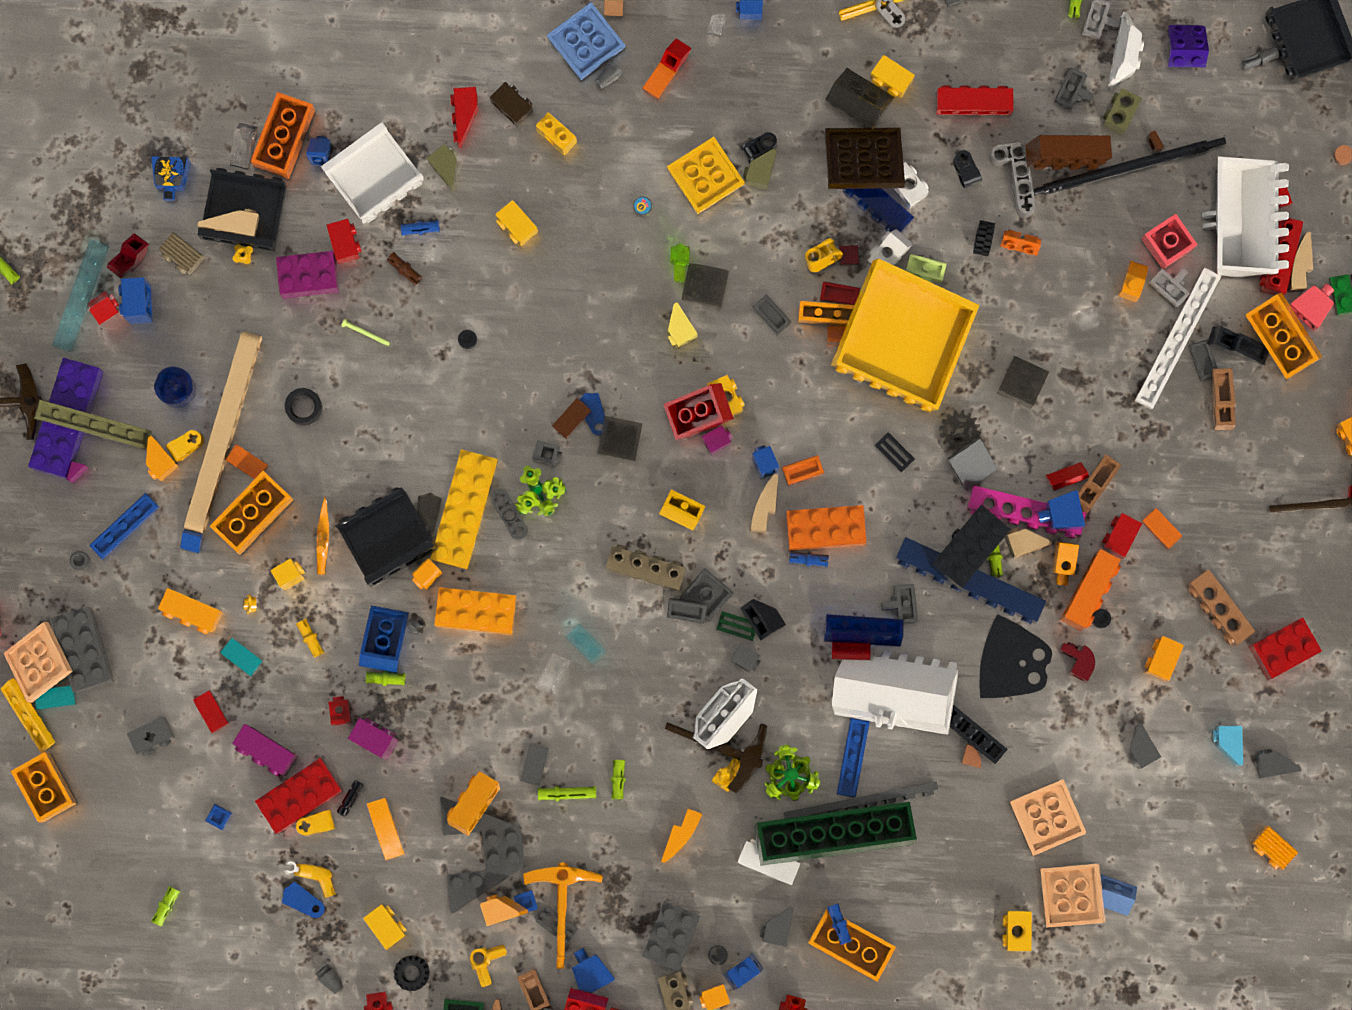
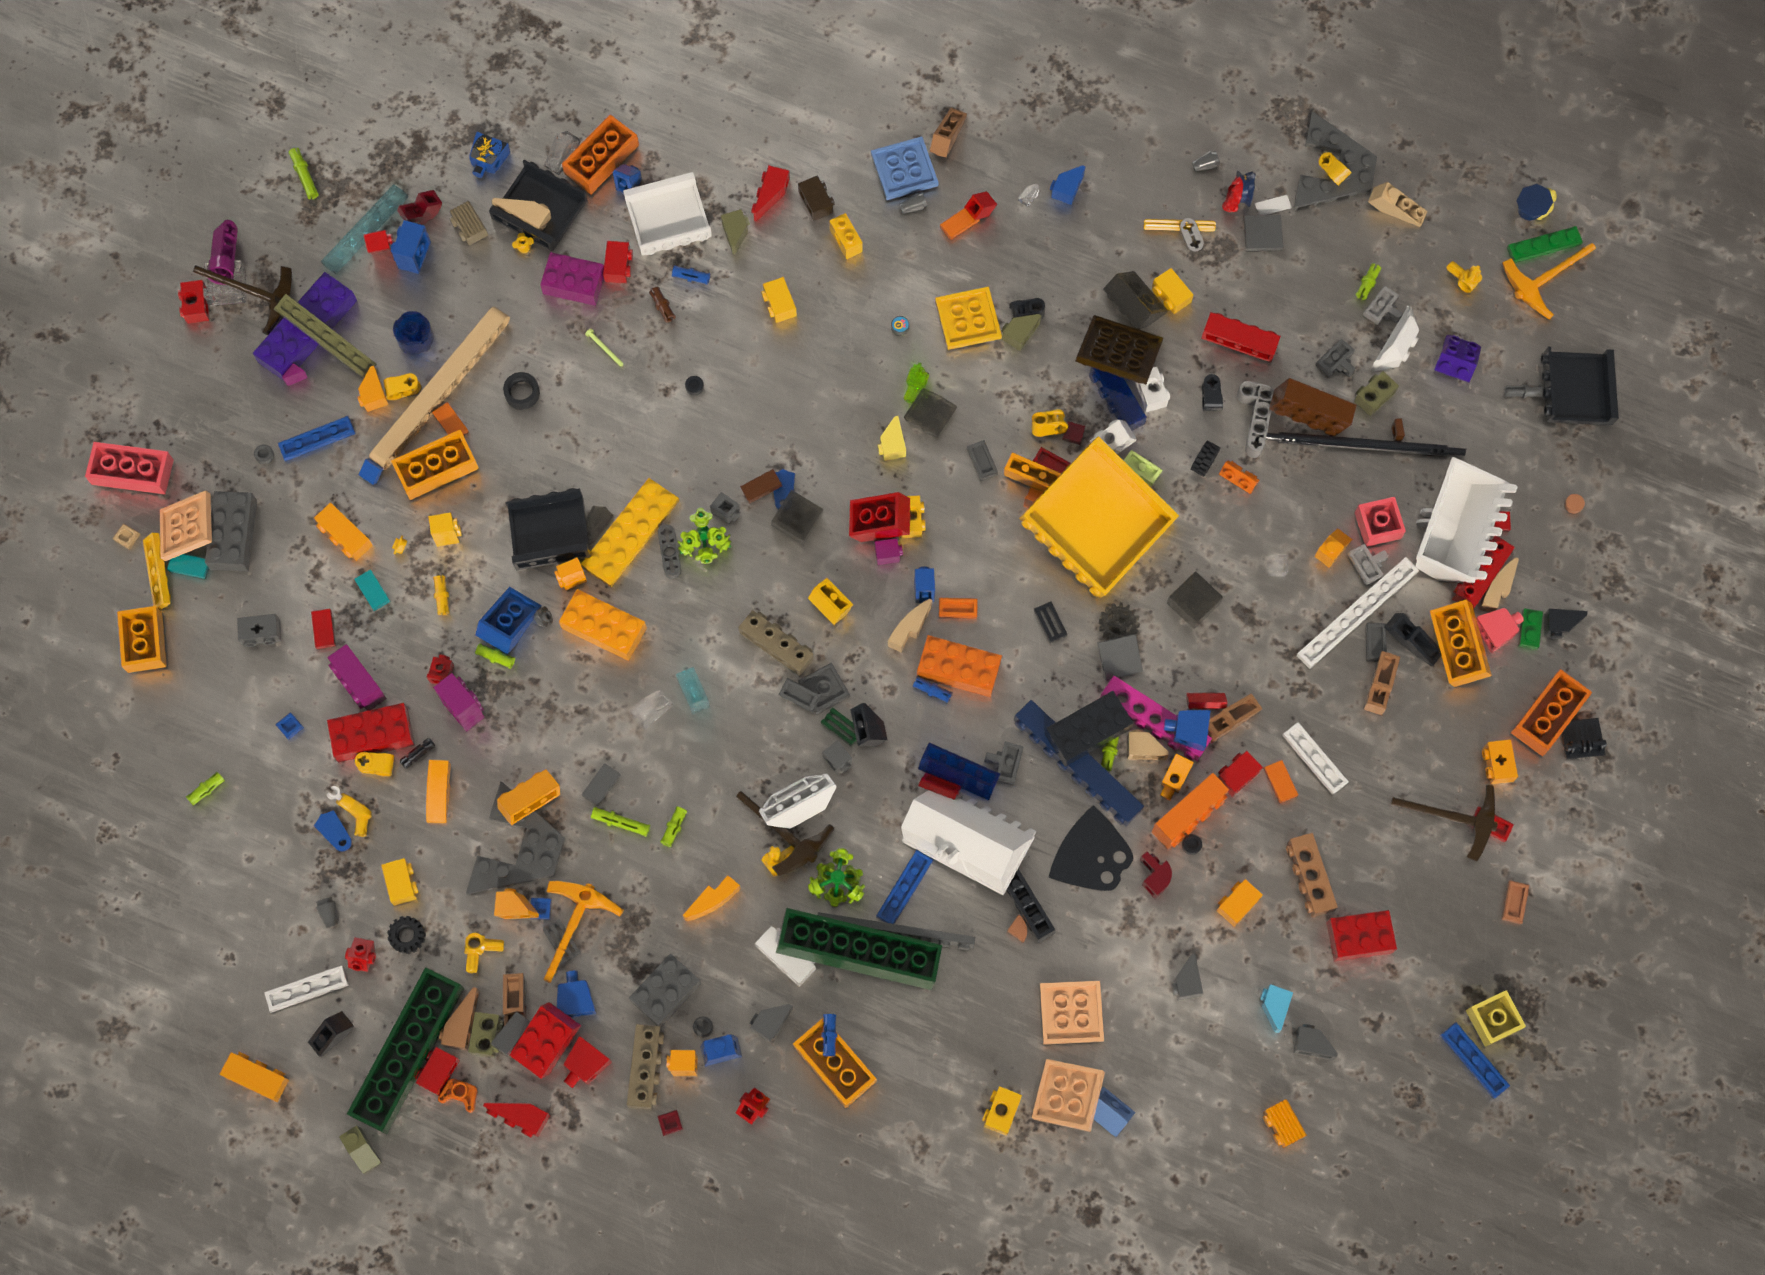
camera: 20 degrees right, 10 degrees down
light orange piece [316,496,329,574] -> none
none -> white plate [1282,723,1348,795]

